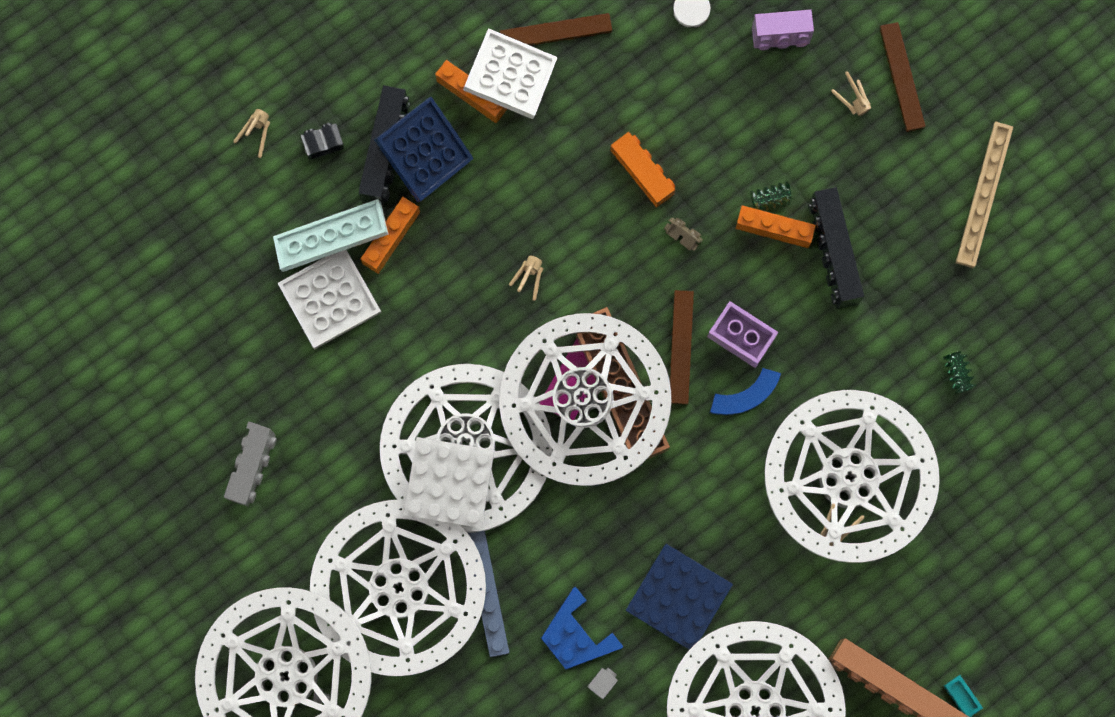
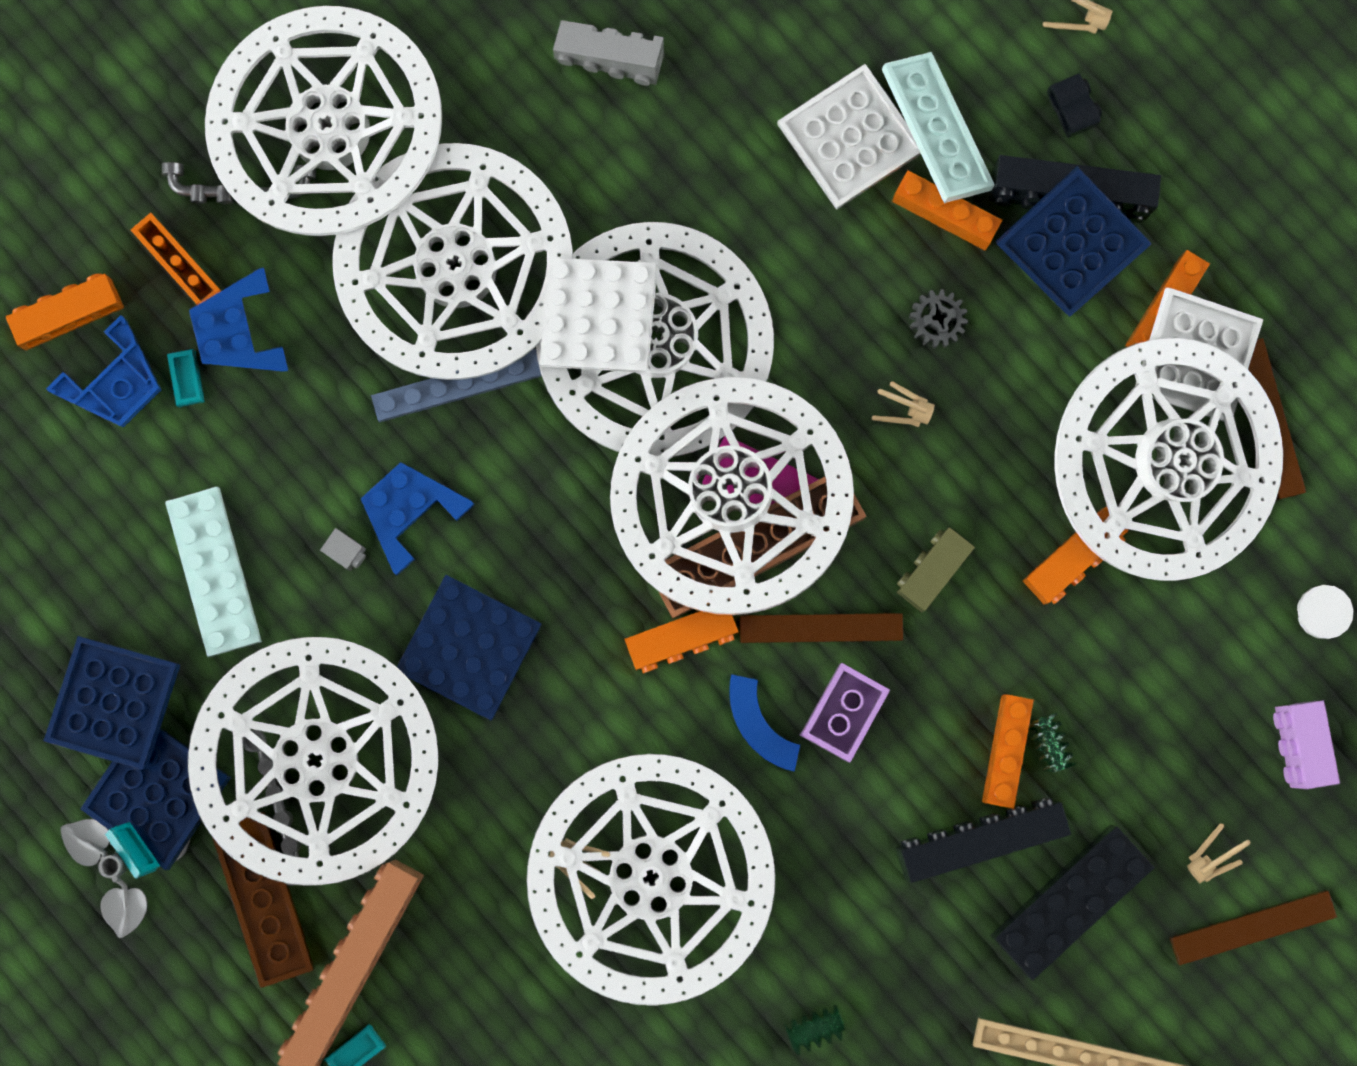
camera: 85 degrees right, 5 degrees up
dark tan hinge [664,218,703,251] -> none
none -> orange brick [625,611,738,673]
none -> olive brick [896,527,975,613]
none -> dark grey gear [909,289,968,349]
none -> black brick [990,825,1155,981]
none -> white piece [1055,338,1283,580]

